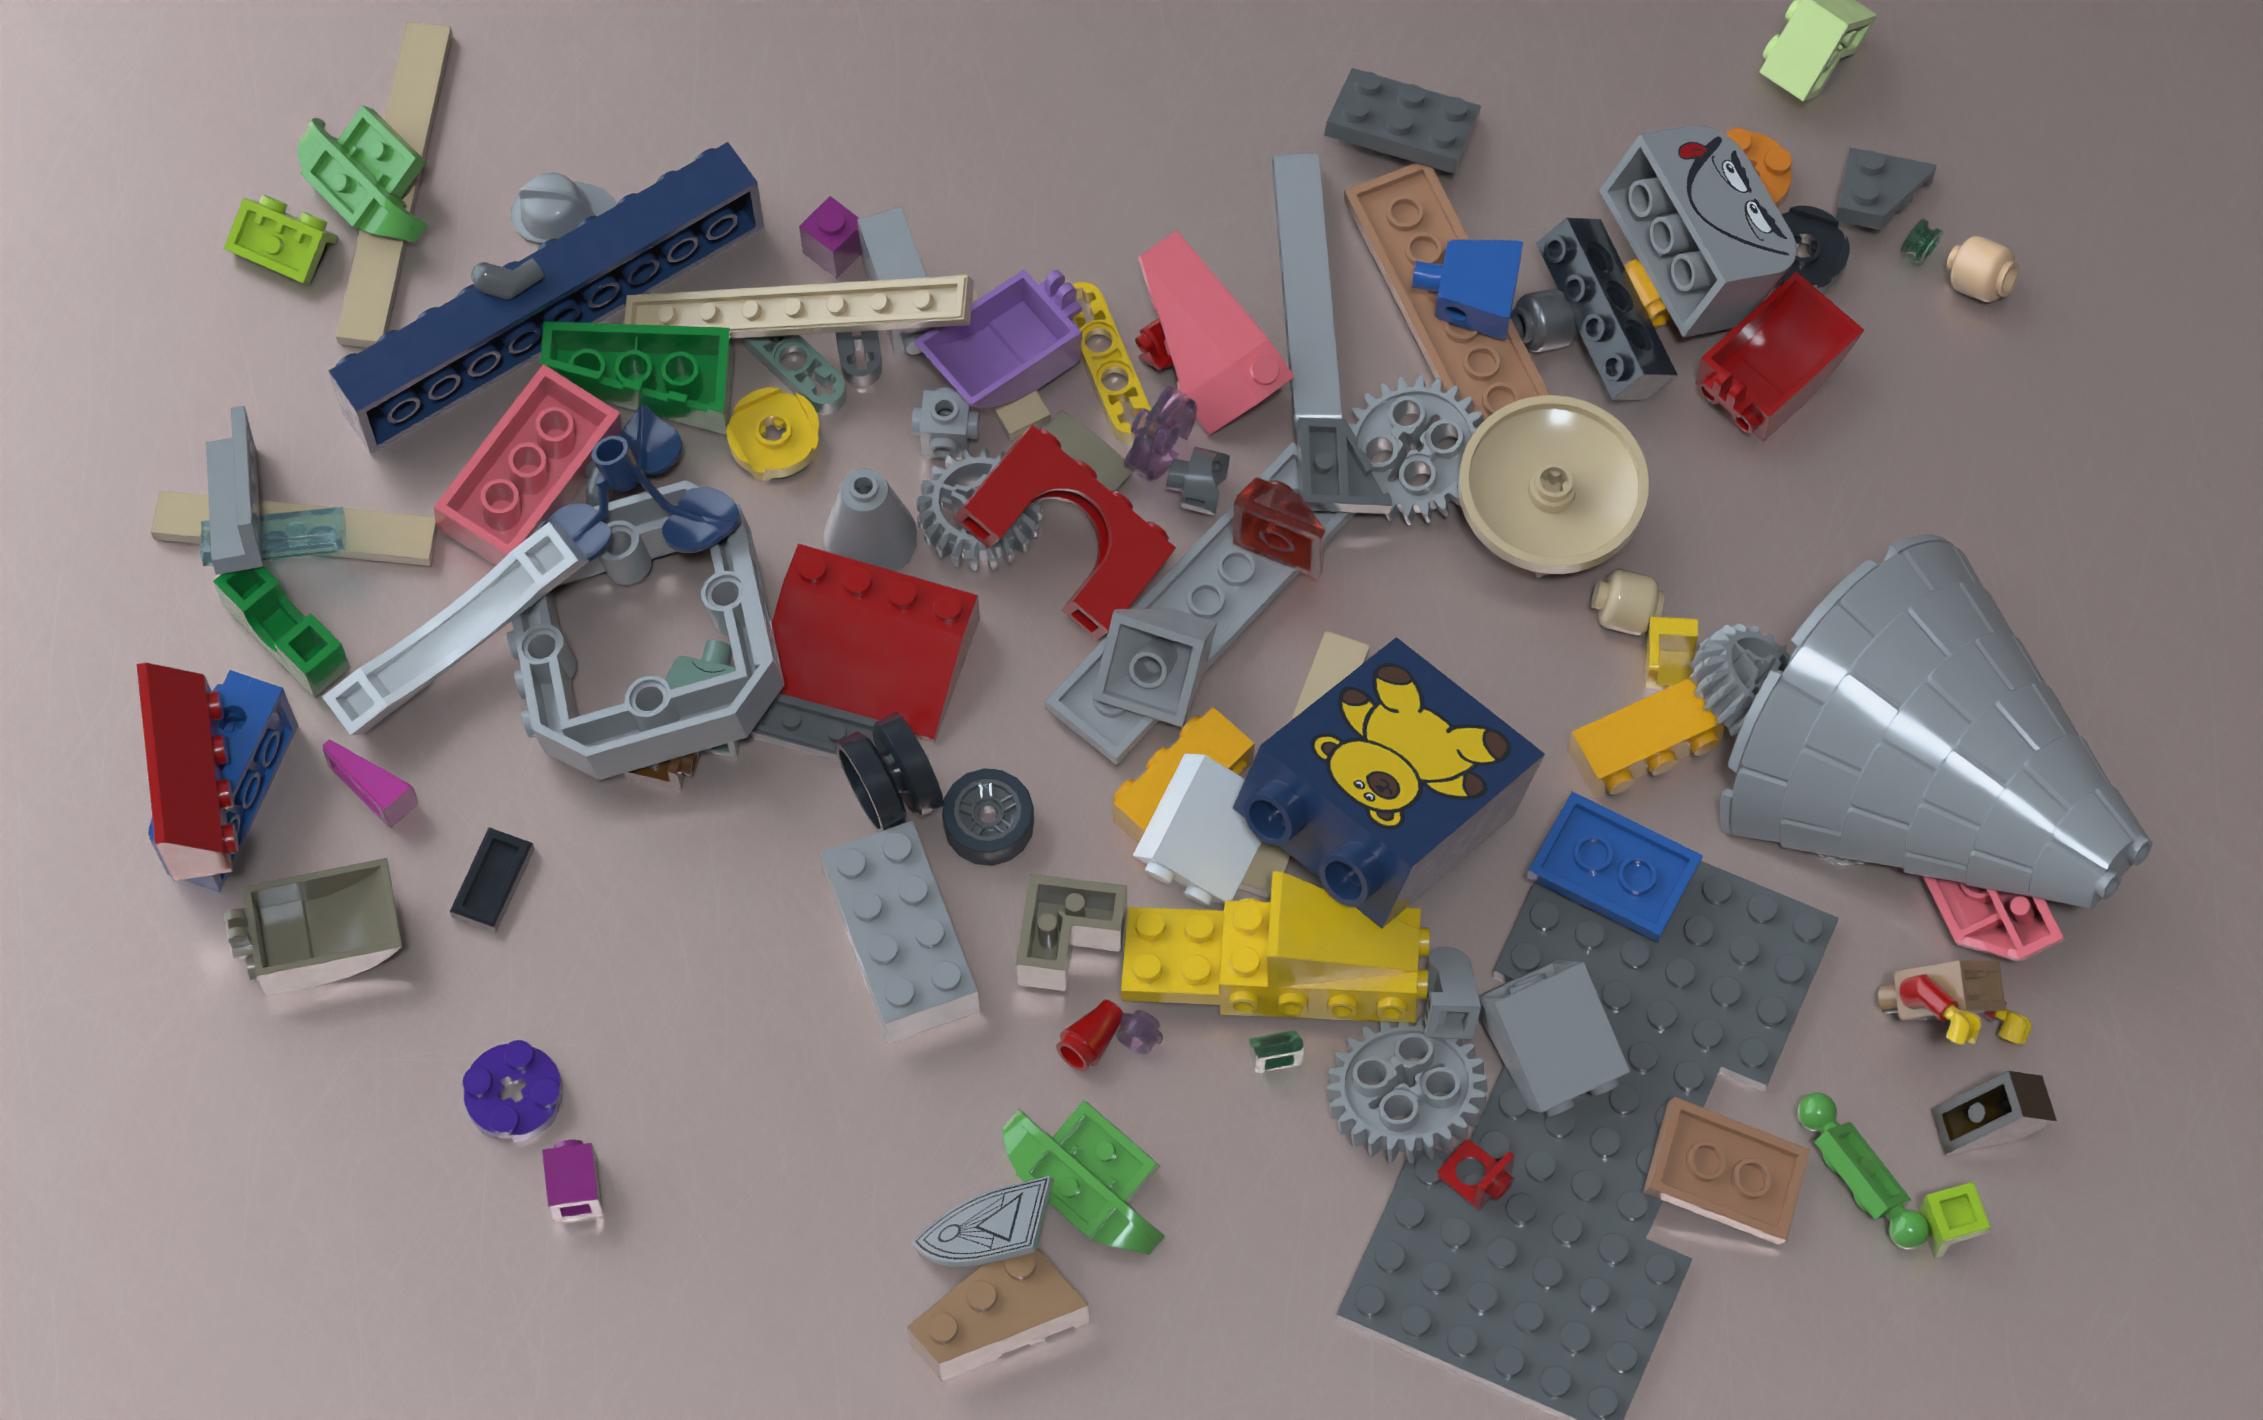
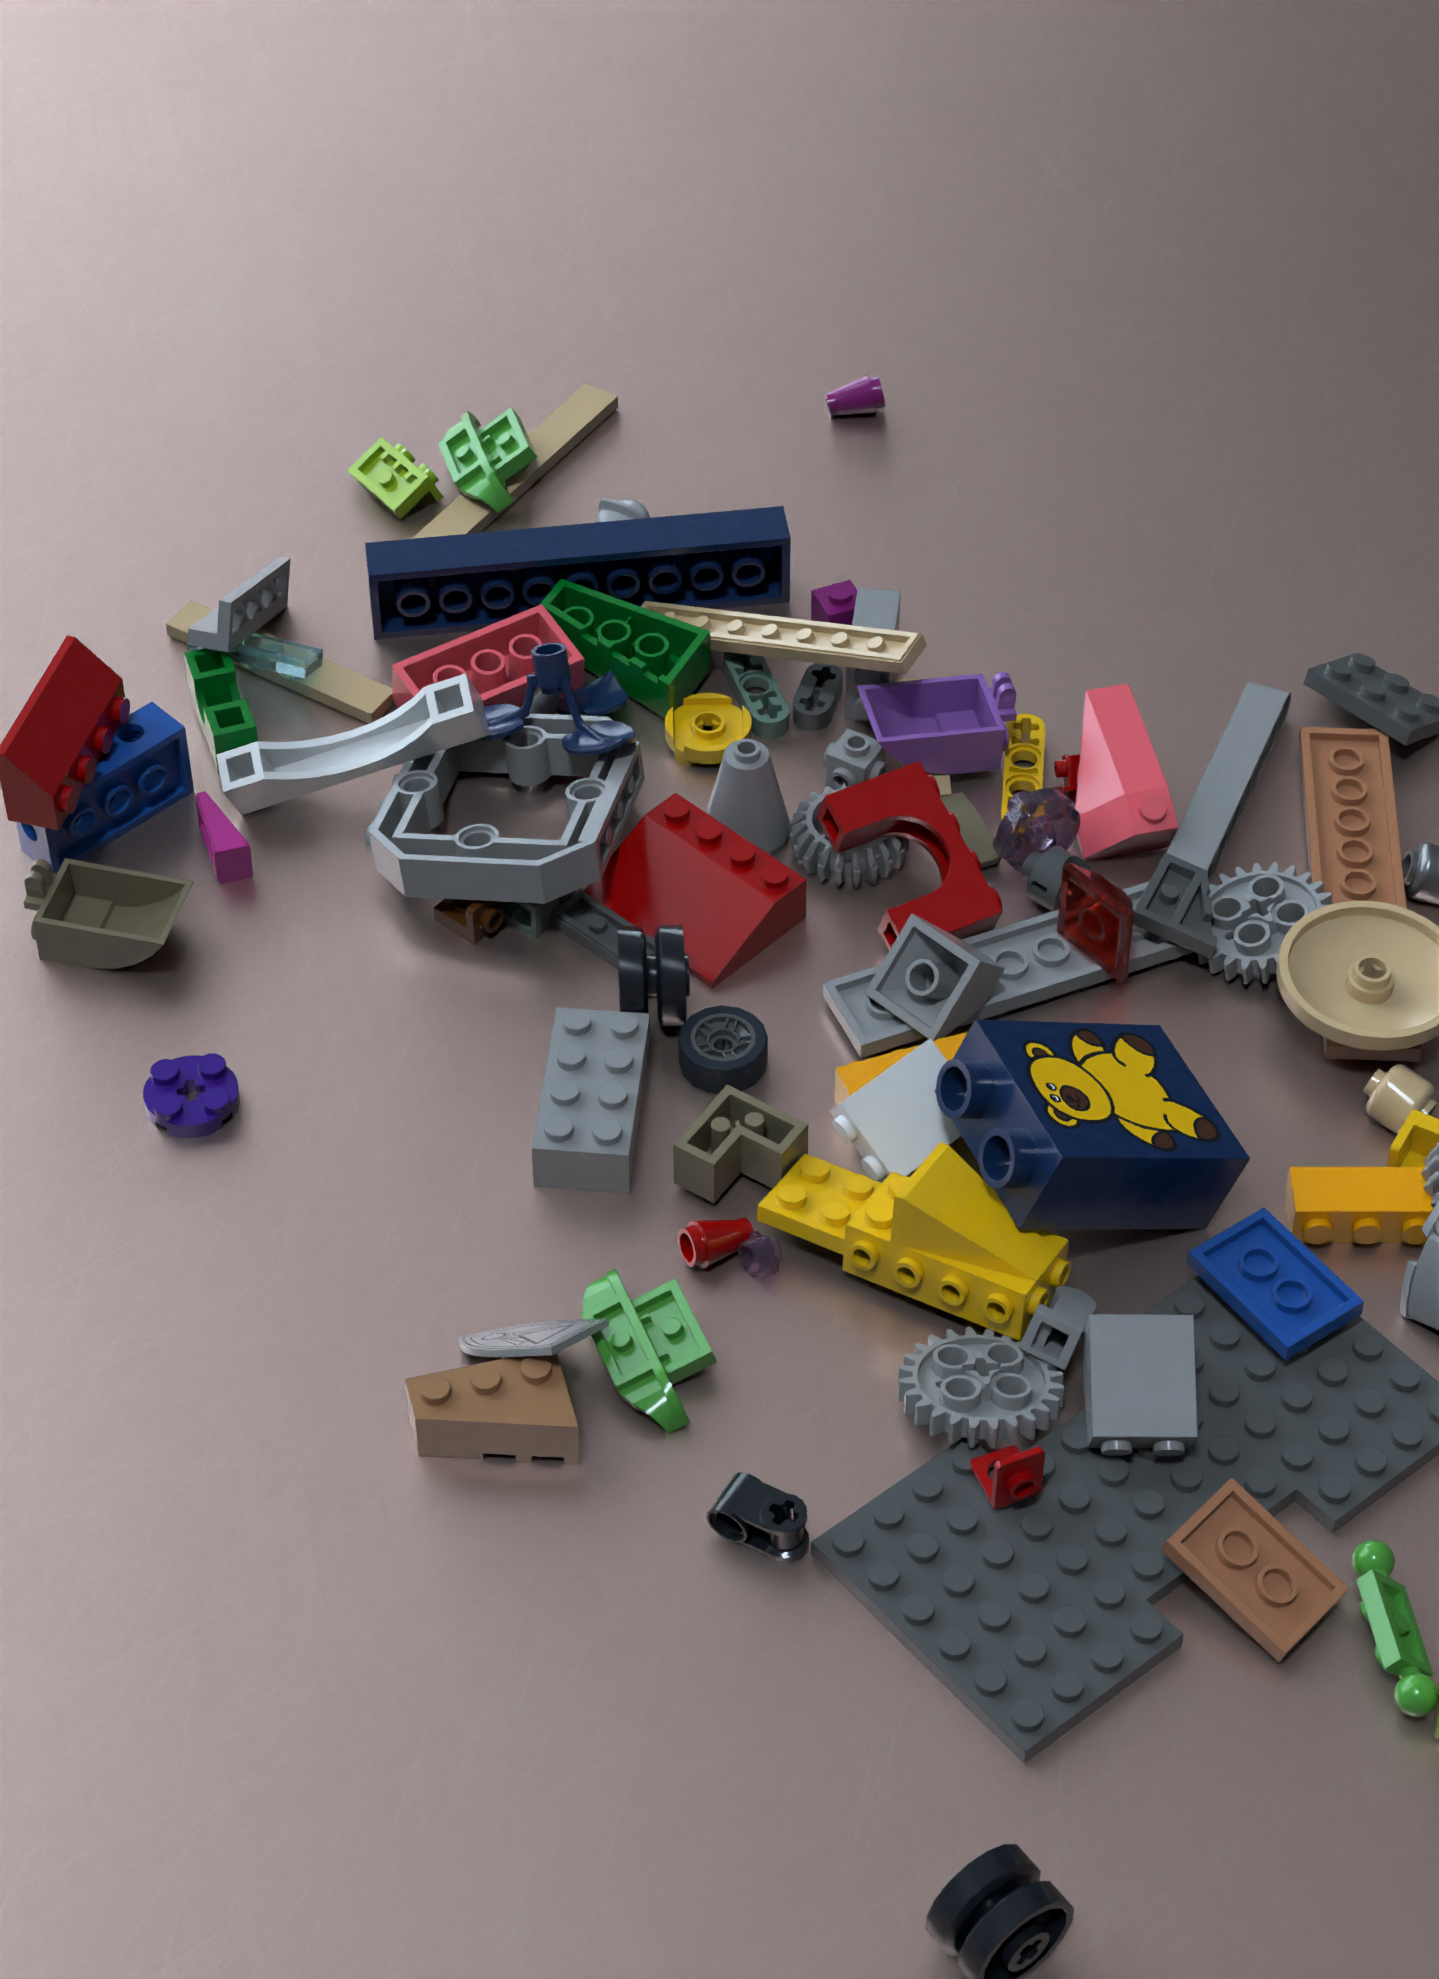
camera: 25 degrees right, 20 degrees down
black tile [449,827,535,933] -> none
dark grey arm [471,258,544,300] -> none
magenta brick [542,1139,603,1221] -> none
clear green slope [1249,1031,1304,1073] -> none
blue torso [1412,240,1523,340] -> none
none -> black piece [706,1472,810,1563]

